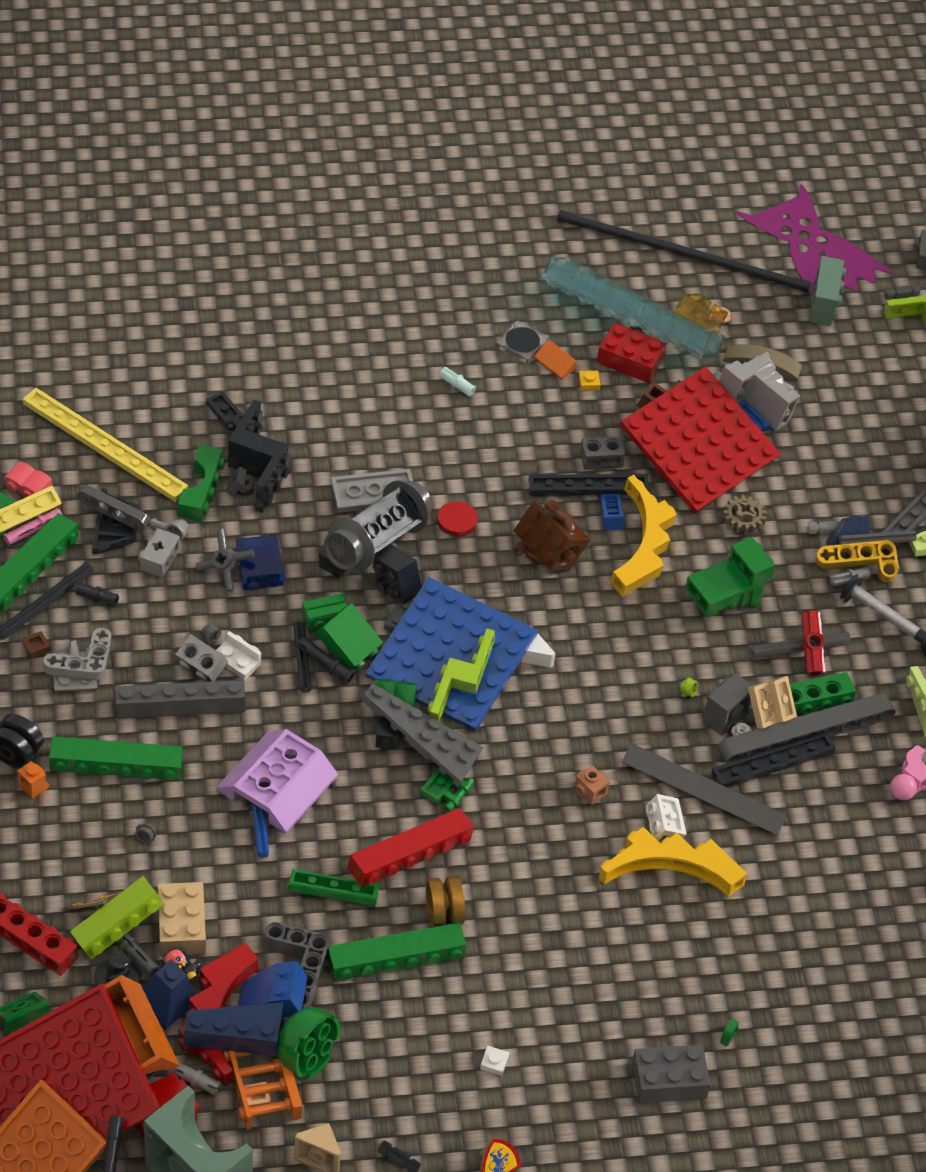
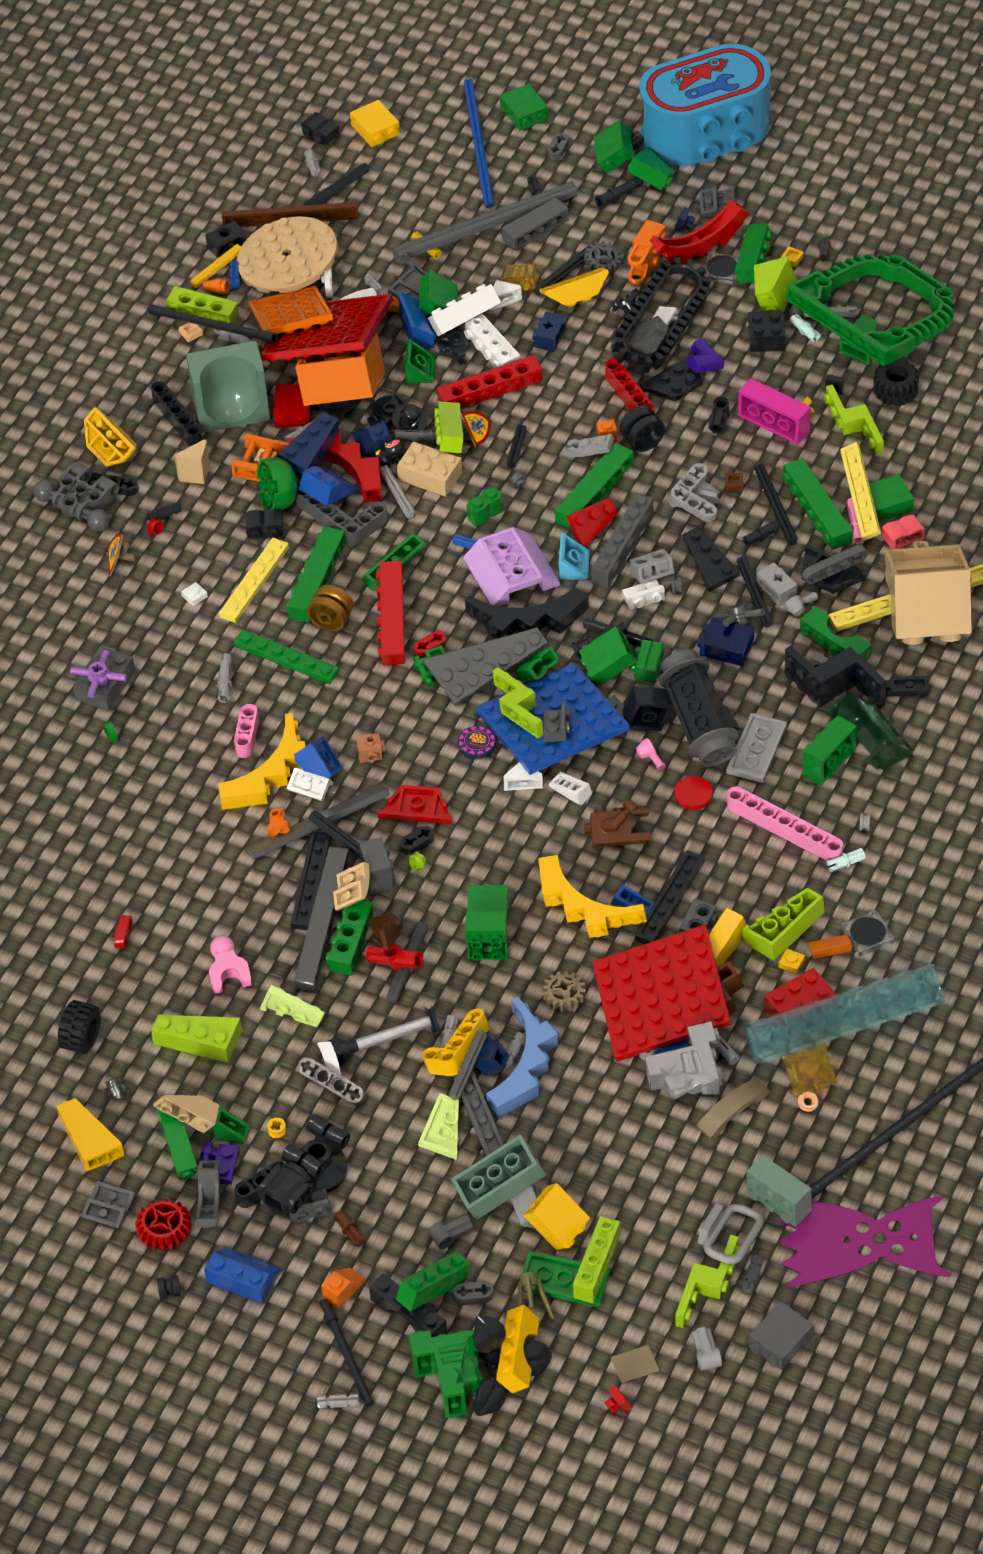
camera: 130 degrees right, 0 degrees up
none -> medium lavender bar [70,650,127,698]
none -> red plate [147,518,164,535]
none -> light grey pin [217,653,232,703]
none -> light yellow plate [219,538,289,623]
none -> green plate [233,629,339,685]
none -> bright pink beam [234,704,259,758]
none -> black brick [246,509,284,539]
none -> orange plate [267,808,290,837]
none -> blue slope [293,736,343,778]
none -> black axle [309,810,361,859]
none -> reddish brown slope [370,913,402,950]
none -> red wing [378,785,452,824]
none -> light grey axle [380,465,416,519]
none -> black beam [400,826,434,855]
none -> red beam [414,631,446,658]
none -> dark blue tile [458,726,496,759]
none -> black arch [465,587,589,639]
none -> green brick [467,487,503,527]
none -> medium blue arch [486,997,559,1118]
none -> black axle [507,424,527,468]
none -> dark grey bracket [543,702,571,742]
none -> white slope [549,772,592,805]
none -> medium azure slope [559,533,590,580]
none -> light grey hinge [564,434,614,458]
none -> red wing [566,497,618,547]
none -> bright pink bar [635,738,666,771]
none -> black wing [683,527,740,592]
none -> light grey bar [698,1203,764,1264]
none -> yellow slope [709,908,747,968]
none -> bright pink beam [727,787,843,861]
none -> black axle [737,556,773,628]
none -> lime wedge [742,888,825,961]
none -> green brick [802,716,857,786]
none -> clear green windscreen [825,691,914,770]
none -> light grey bush [859,813,870,831]
none -> tan piece [885,541,972,645]

